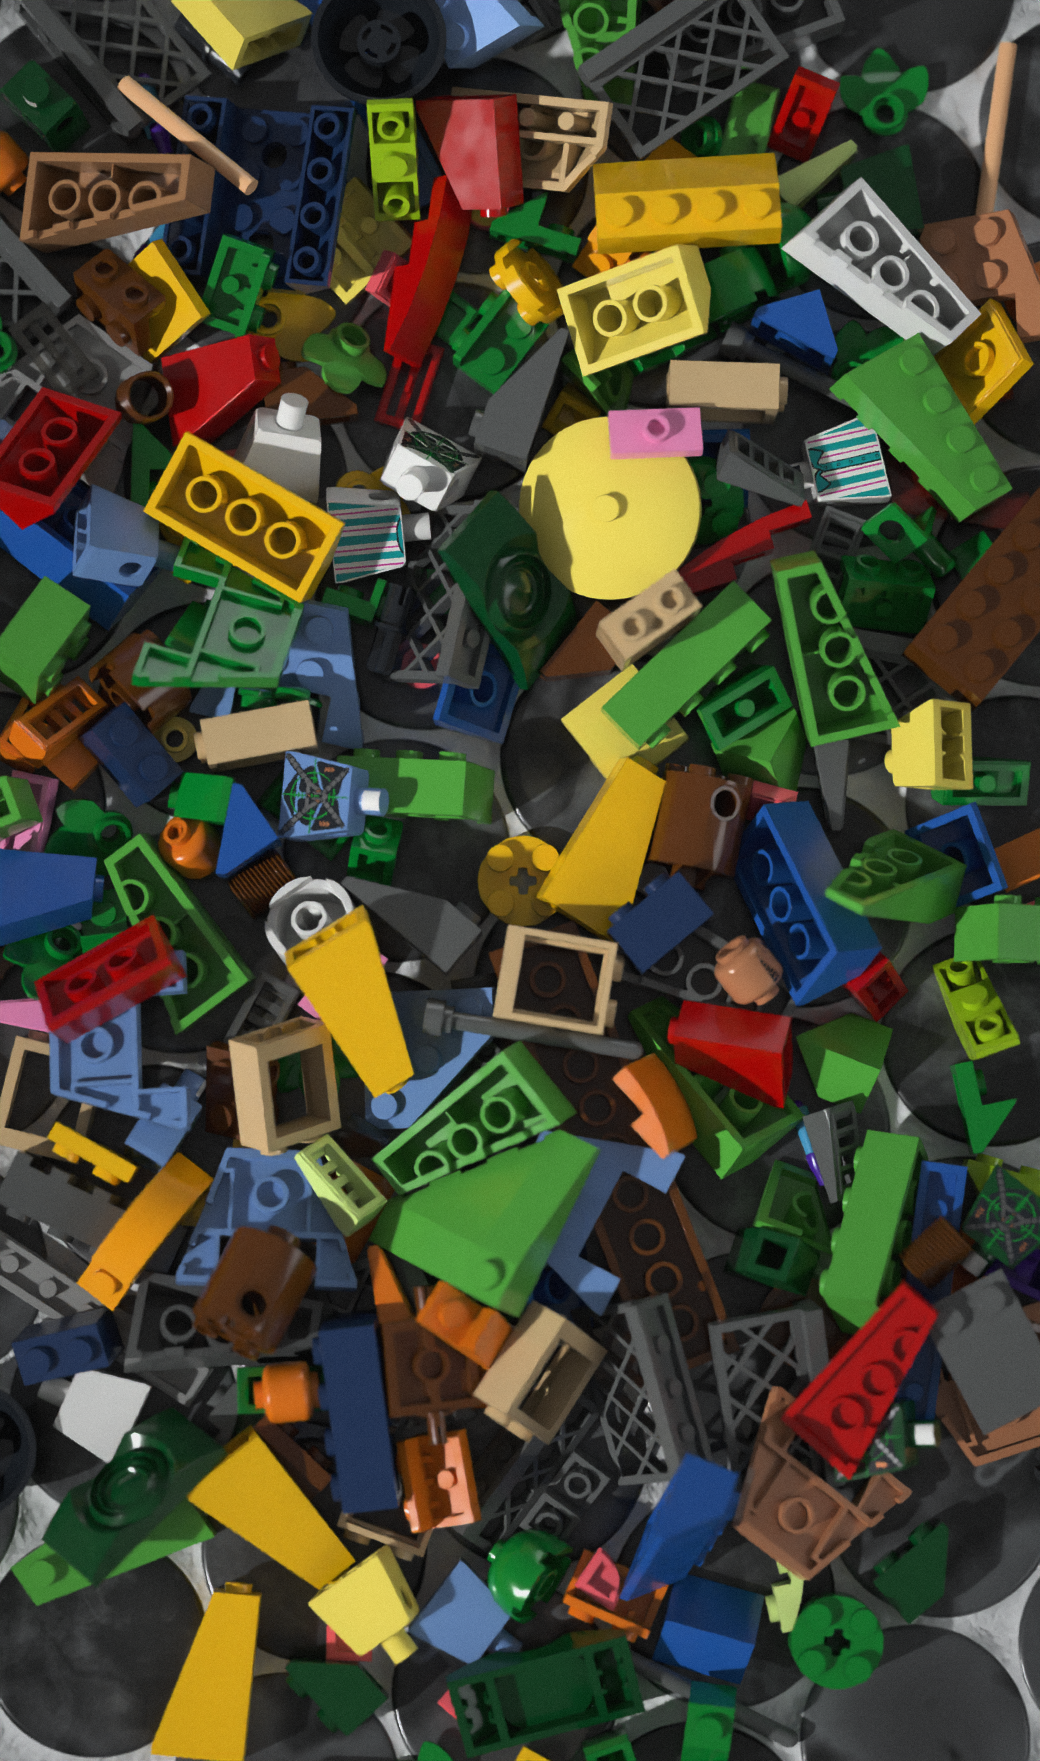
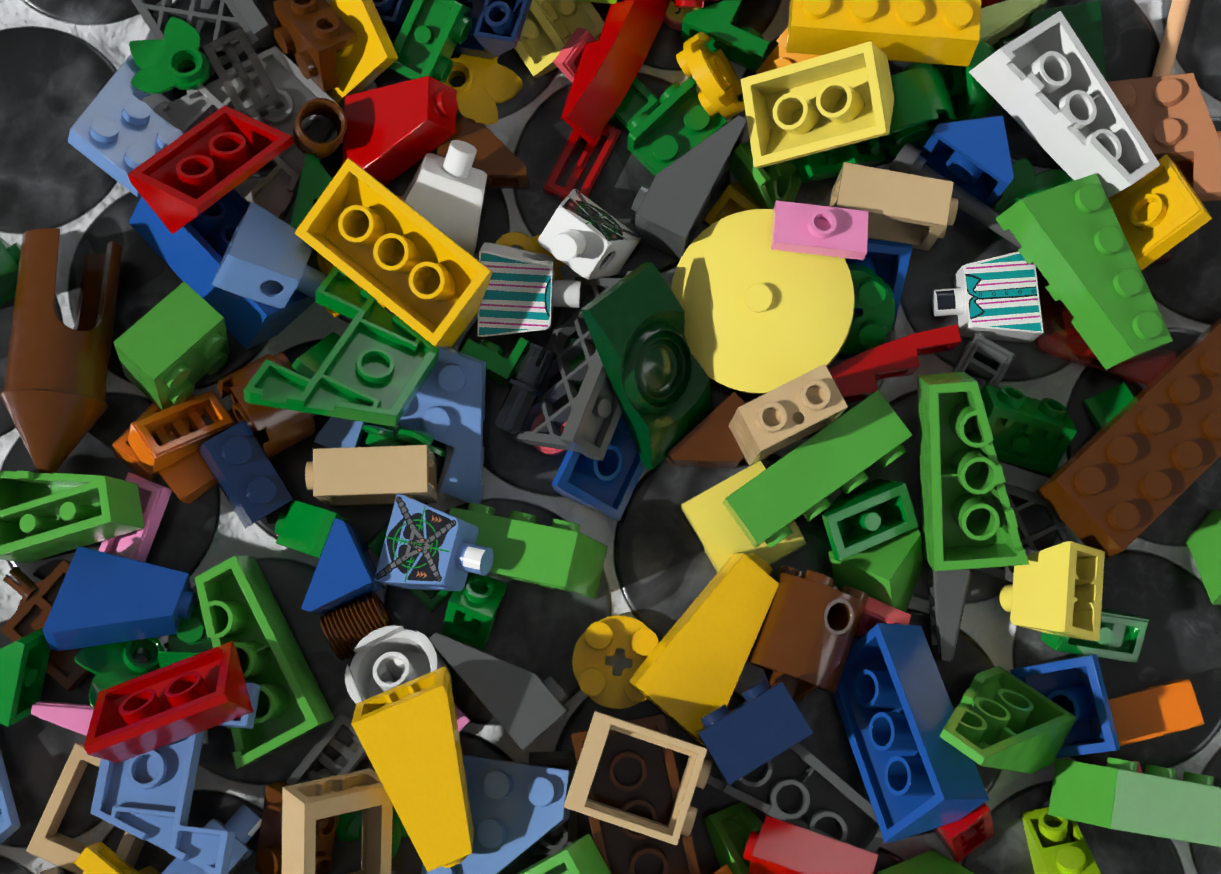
camera: 15 degrees right, 5 degrees down
green plate [44,798,133,877] -> none
light yellow plate [153,717,197,762] -> none
orange head [158,817,223,879] -> none
bright green plate [301,322,386,394] -> none
dark grey piece [422,998,643,1059] -> none
nougat head [714,936,783,1006] -> none
dark grey slope [716,429,805,506] -> none
green bracket [862,502,957,579] -> none

